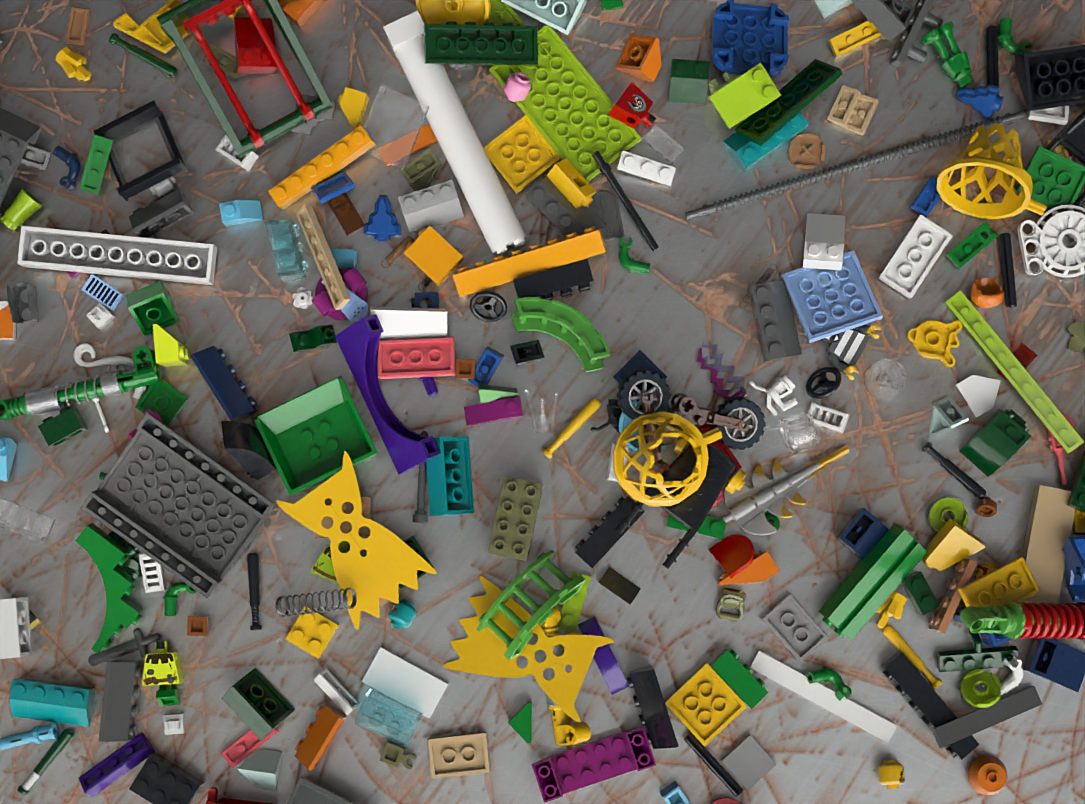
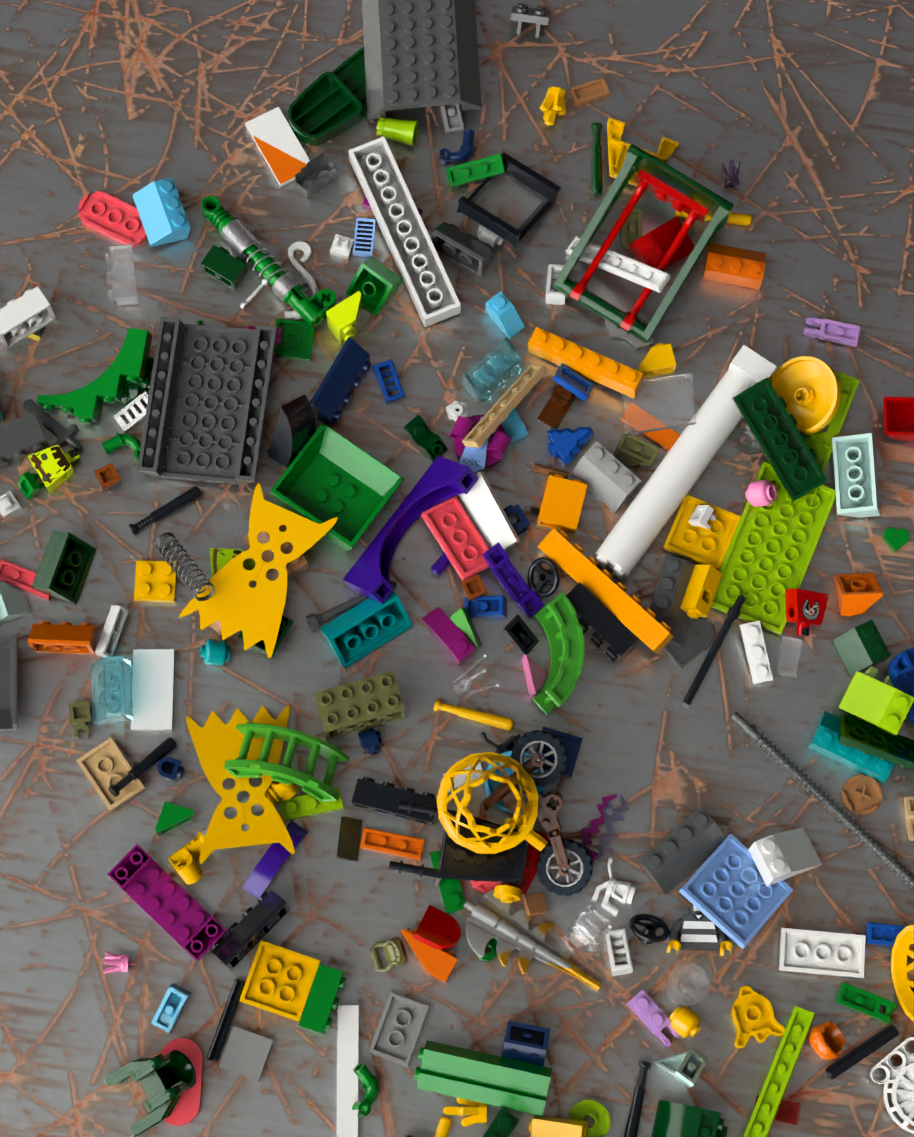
camera: 50 degrees right, 10 degrees down
green piece [618,235,650,275] -> none
white slope [956,374,1001,418] -> none
none -> black piece [108,737,177,797]
none -> dark blue plate [157,757,184,783]
none -> dark blue plate [358,728,383,755]
none -> orange tile [360,827,425,861]
none -> blue slope [372,359,405,403]
none -> dark purple slope [482,542,545,619]
none -> bright pink slope [522,655,548,699]
none -> medium nougat tile [522,892,549,917]
none -> white tile [566,236,671,293]
none -> lavender hinge [627,989,680,1048]
none -> yellow head [669,1006,701,1038]
none -> white tile [688,505,716,529]

